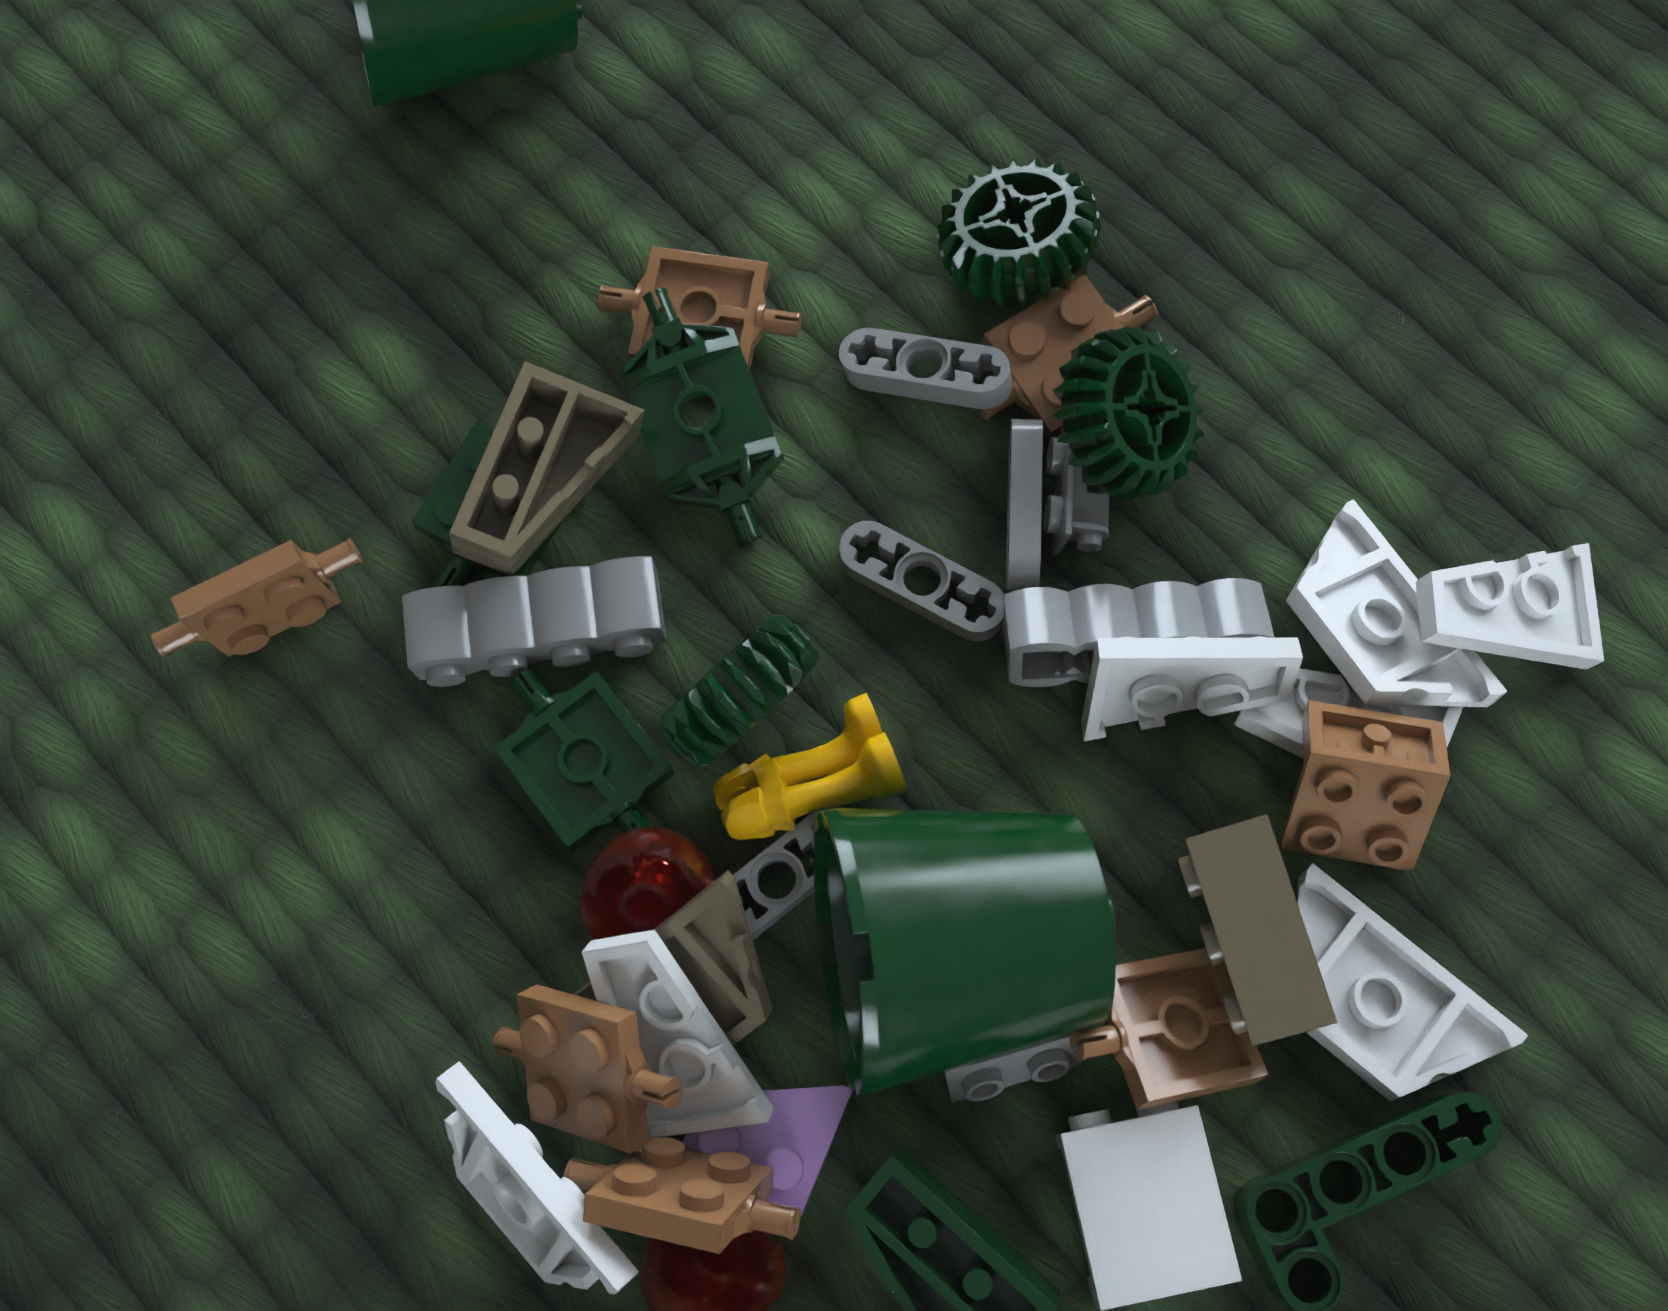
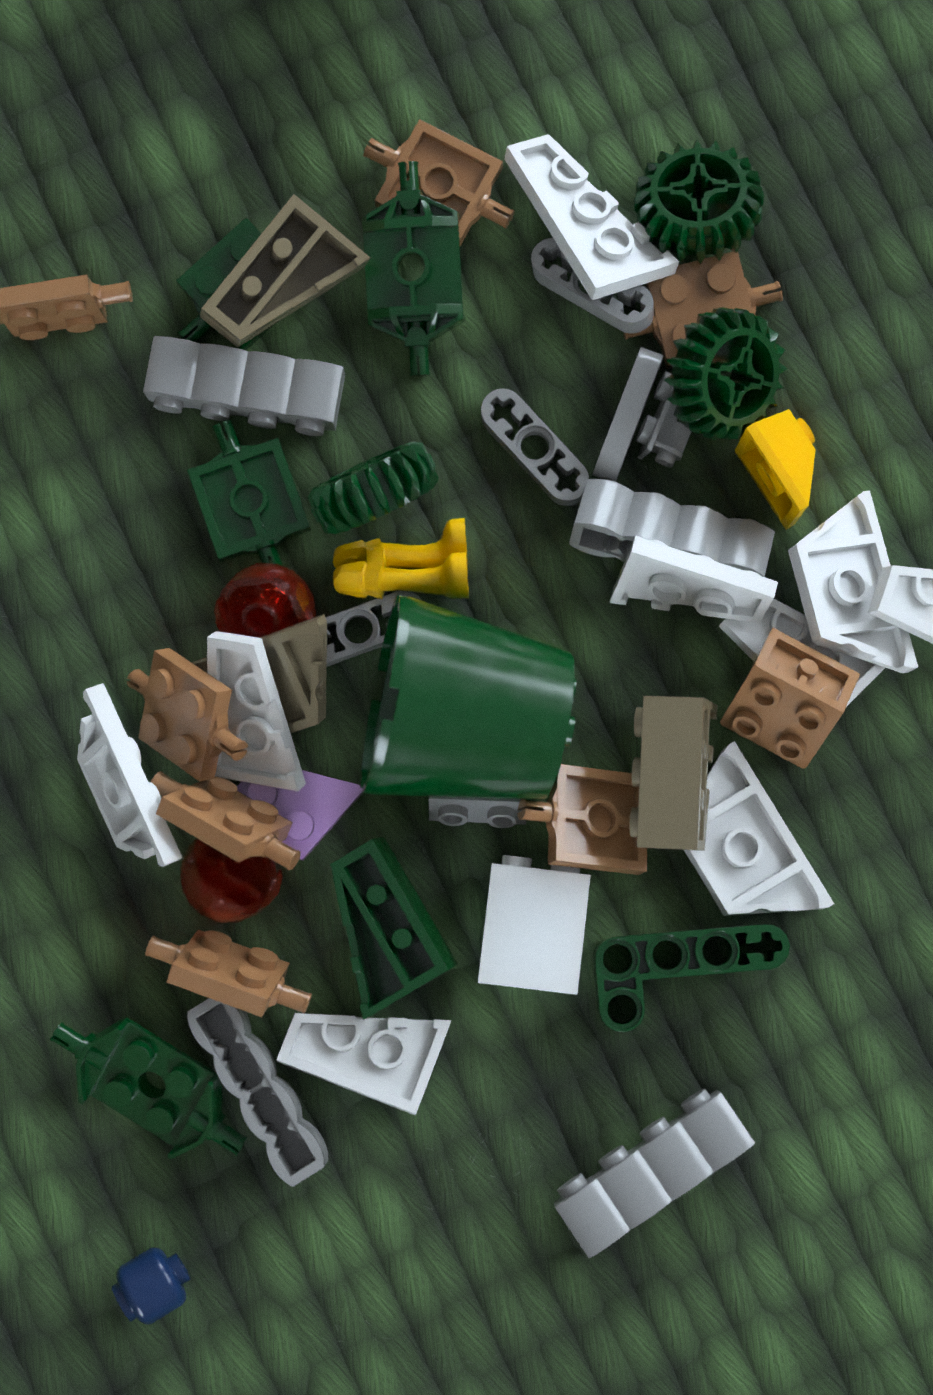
camera: 15 degrees right, 10 degrees up
none -> white wing [504,134,679,300]
none -> yellow slope [734,409,816,530]

